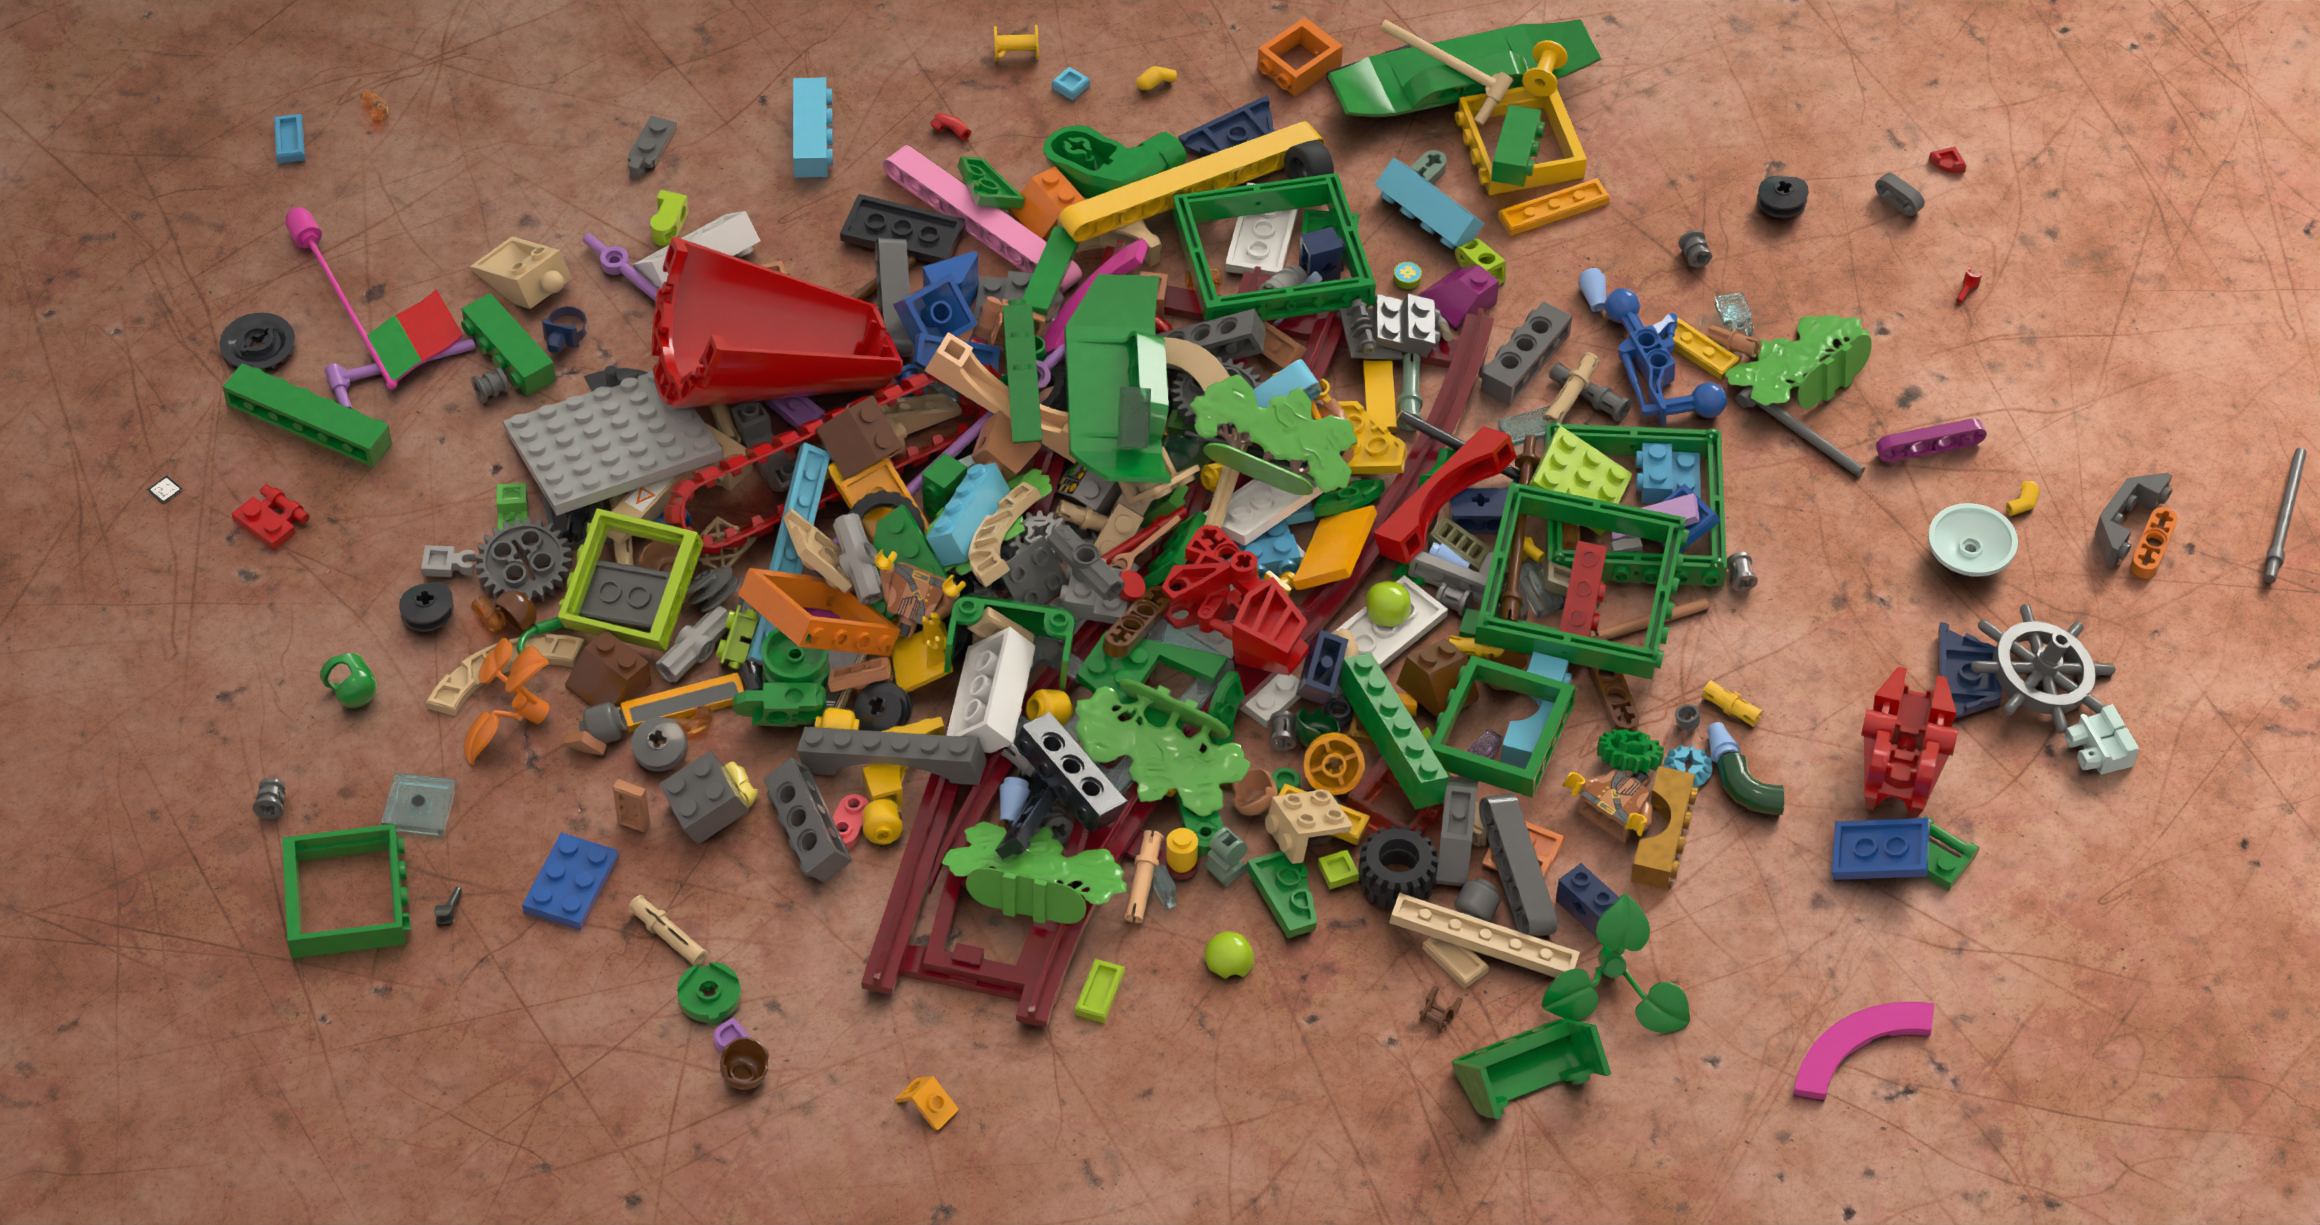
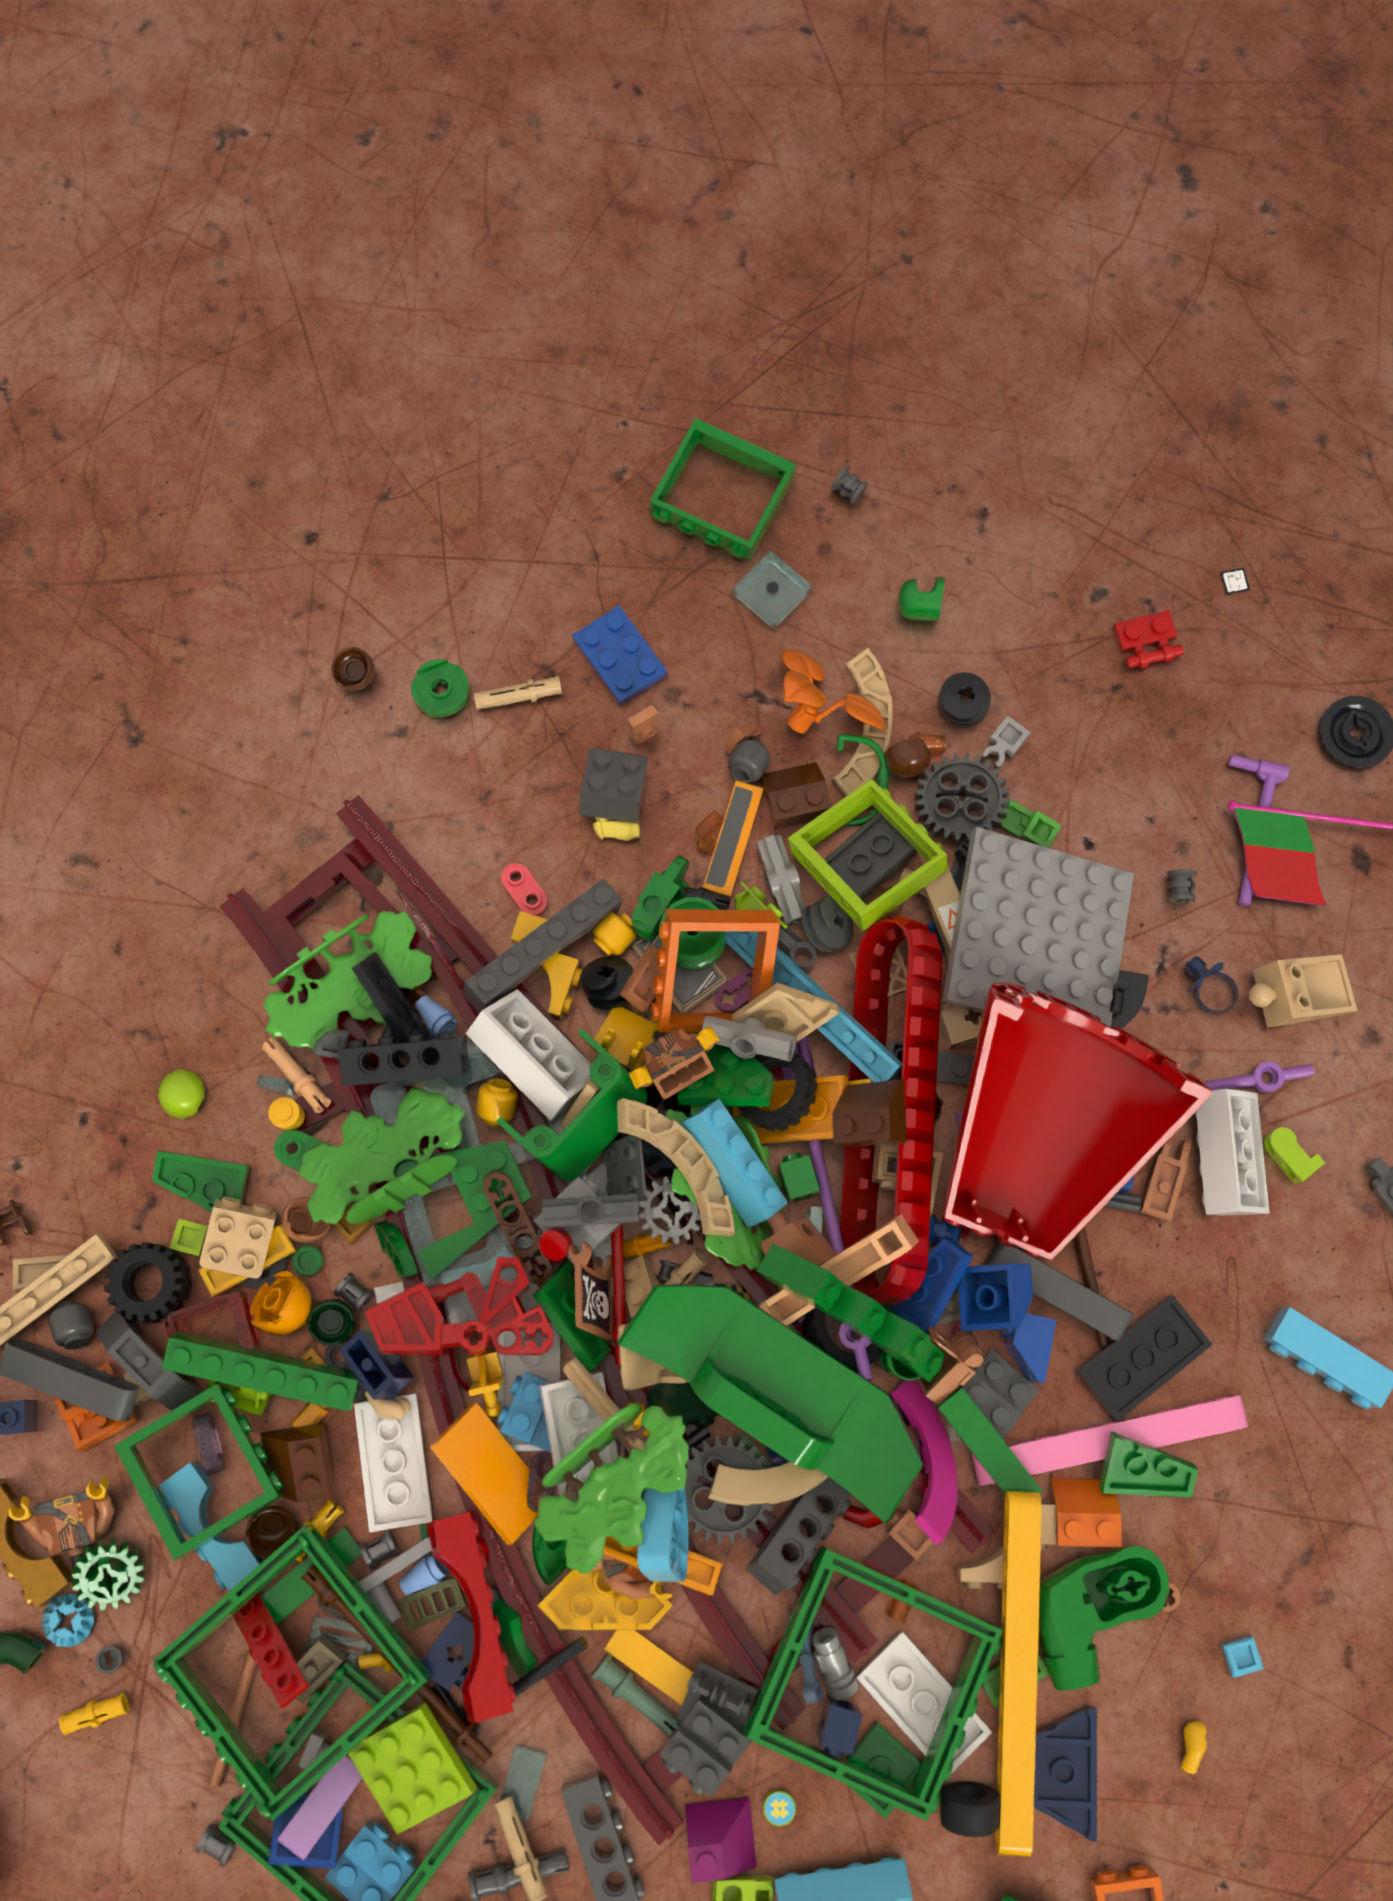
camera: 125 degrees right, 25 degrees up
green brick [222,363,392,468] -> none
pearl dark grey hand [434,887,462,924] -> none
green brick [461,293,556,396] -> none
dark grey piece [631,717,688,772] -> none
medium lavender tile [714,1017,751,1054] -> none
dark grey brick [763,758,852,882] -> none
yellow head [862,799,903,845] -> none
light orange bracket [895,1076,959,1130] -> none
red arm [930,112,972,141] -> none
yellow piece [994,24,1039,62] -> none
lime tile [1075,958,1125,1024] -> none
clear green brick [1116,387,1151,449] -> none
sand green leg [1204,827,1247,887] -> none
nougat plate [1262,321,1307,368] -> none
lime hair [1366,581,1411,627] -> none
dark tan piece [1435,314,1452,341] -> none
reddish brown beam [1587,636,1640,732] -> none
light blue cone [1707,722,1740,765] -> none
none -> dark grey tile [311,1029,350,1059]
none -> beam [527,1451,559,1513]

